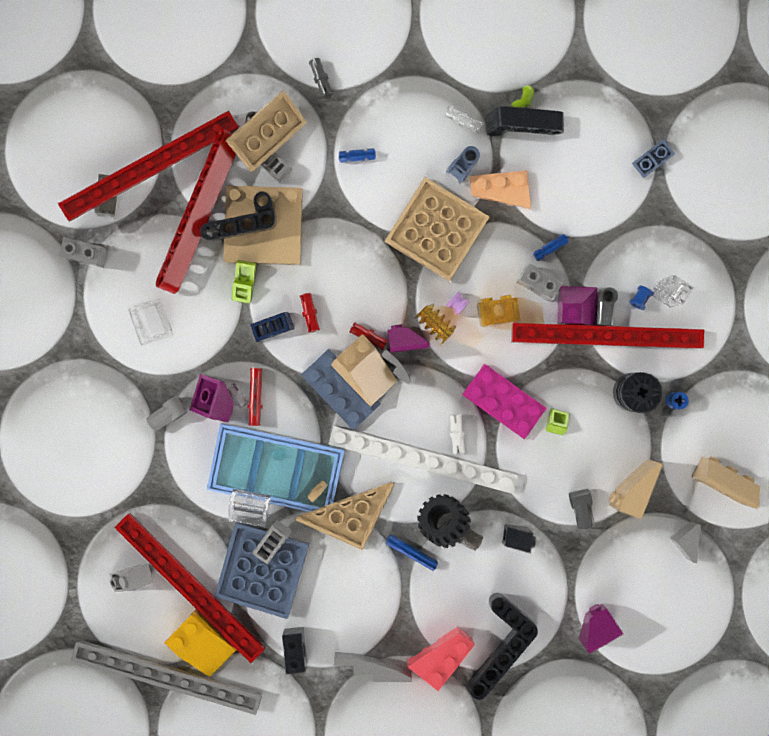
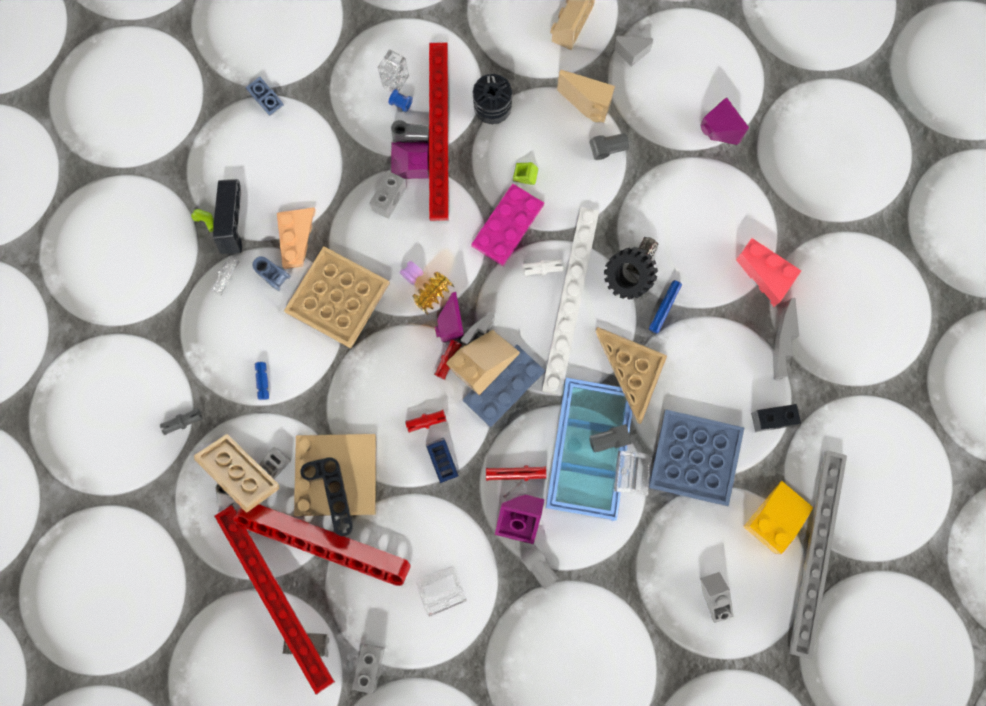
camera: 85 degrees left, 10 degrees down
red plate [114,513,265,663] -> none
lime slope [231,260,257,304] -> none
light grey slope [252,520,292,565] -> none
tan tile [308,481,328,502] -> none
black beam [469,593,538,700] -> none
clear yellow brick [477,295,521,327] -> none
black slope [502,524,536,553] -> none
blue axle [533,234,569,261] -> none
blue bush [665,392,689,409] -> none
none -> dark grey piece [589,424,632,453]

